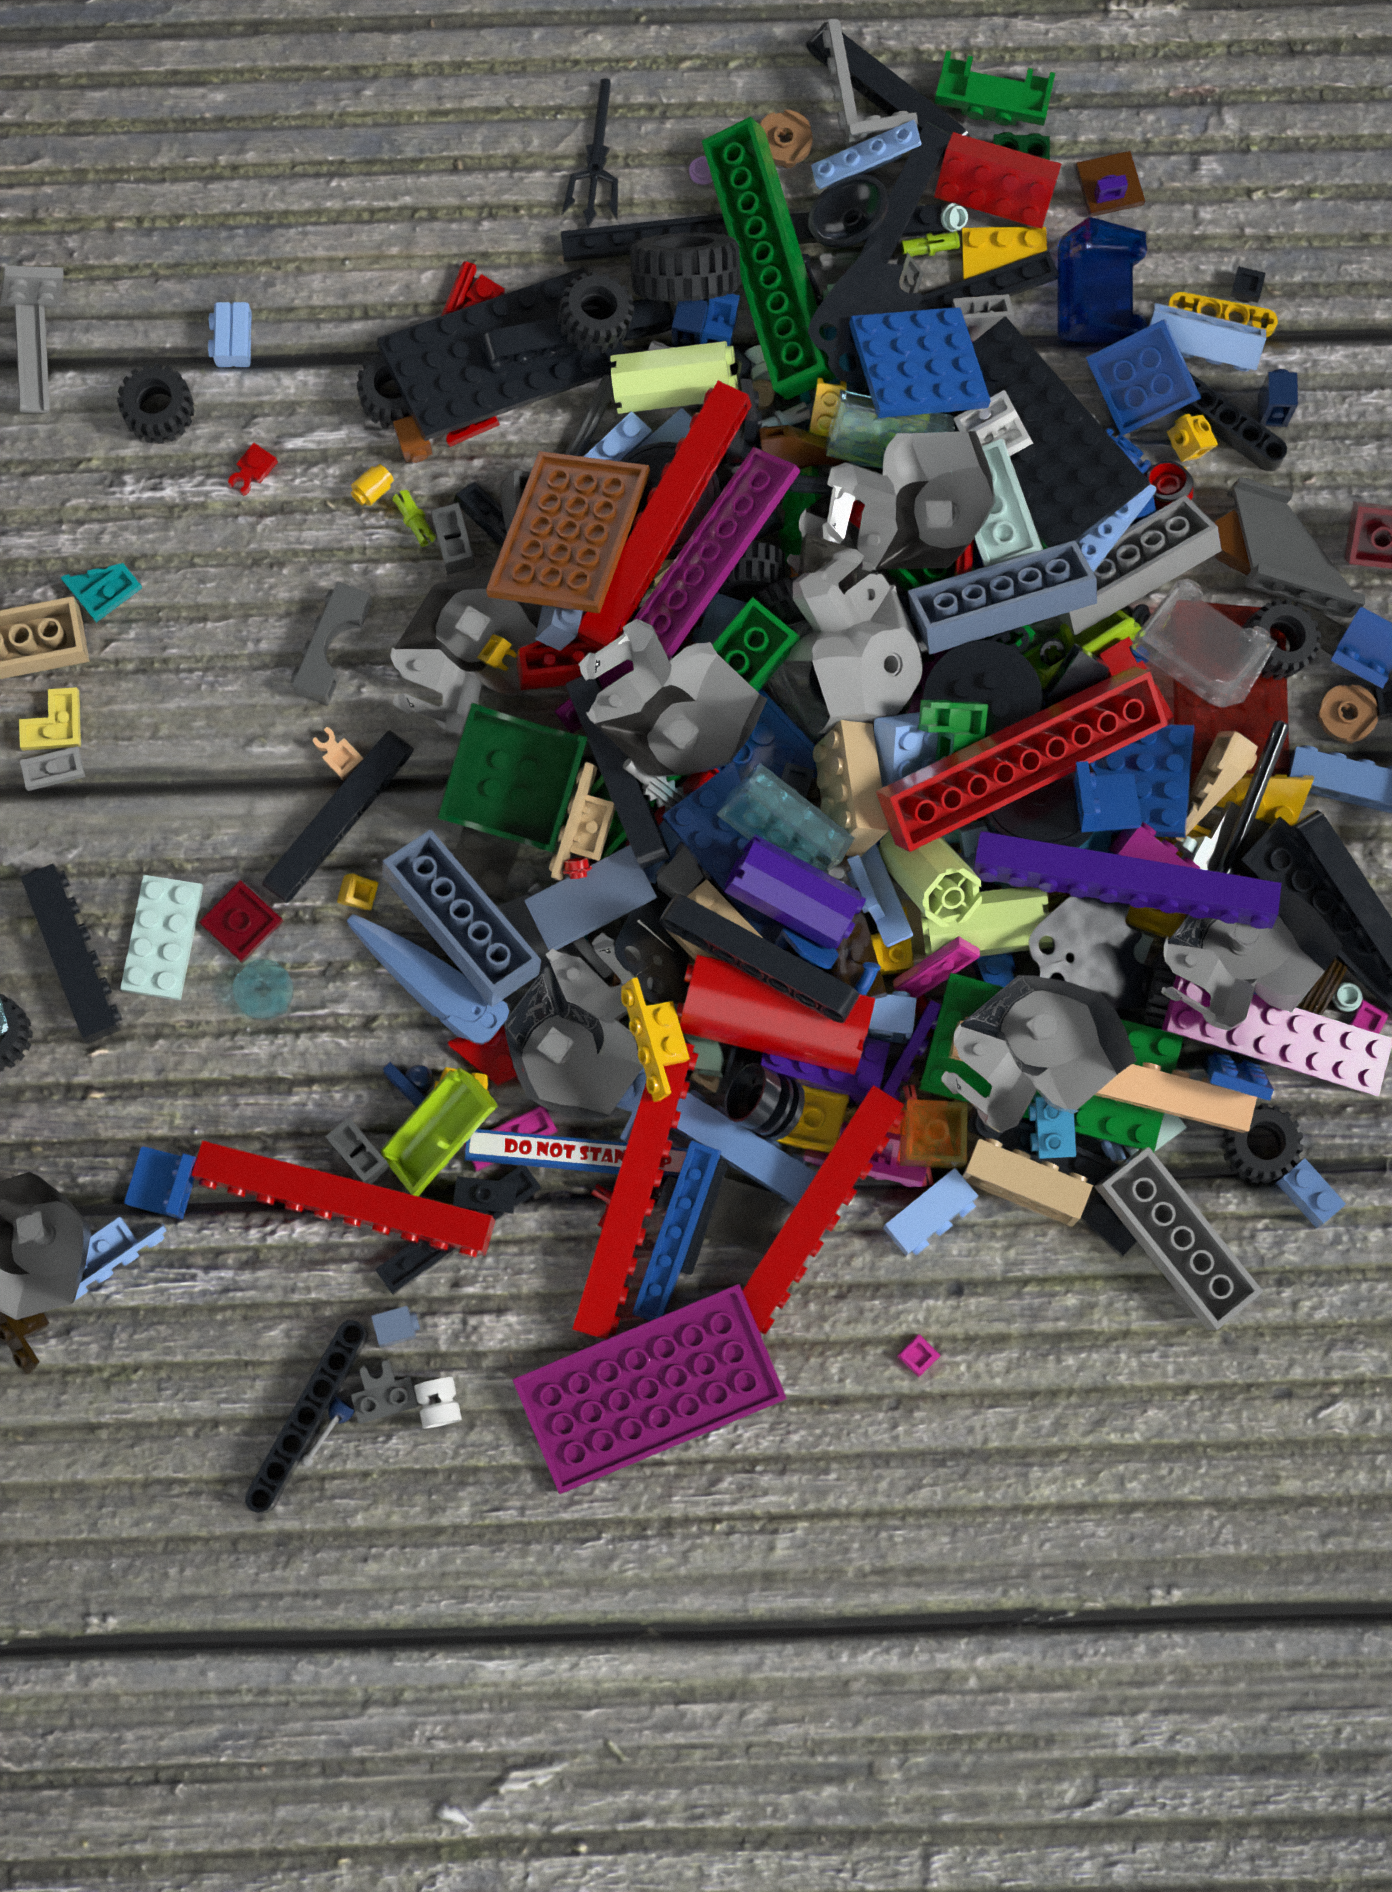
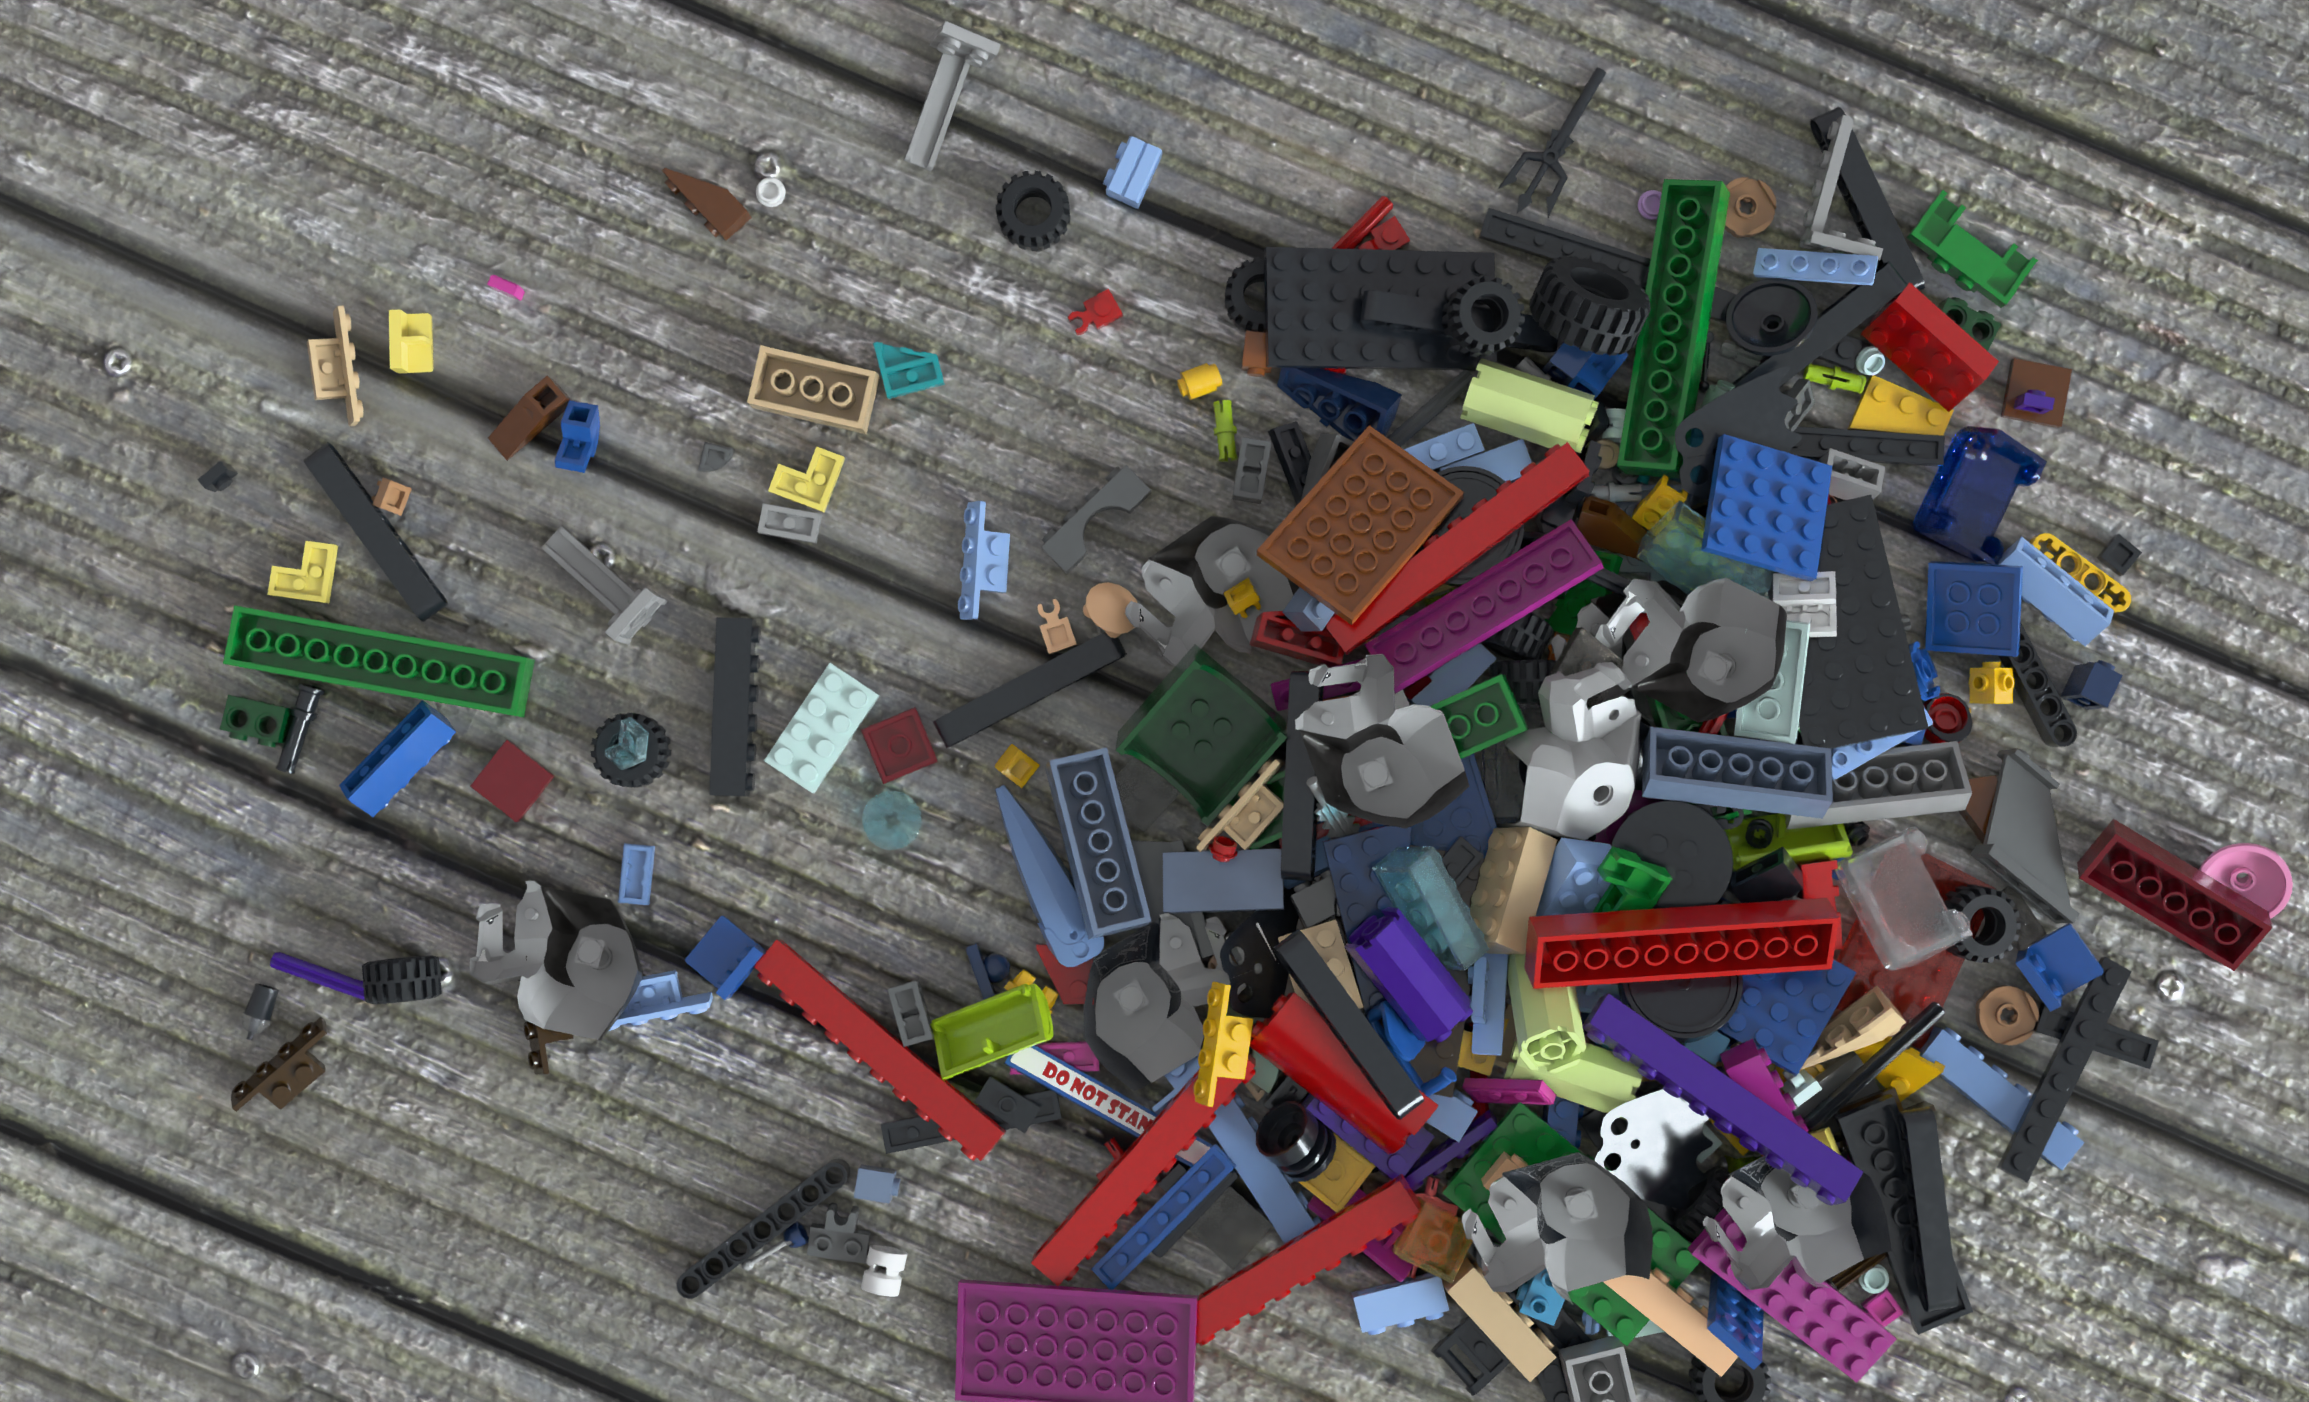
camera: 30 degrees right, 10 degrees up
blue bracket [1074,761,1142,832] -> none
none -> medium blue plate [618,843,655,905]
none -> light blue bracket [958,501,1010,620]
none -> light nougat dish [1083,582,1138,638]
none -> dark blue wedge [1277,368,1402,442]
none -> black plate [1431,1316,1511,1396]

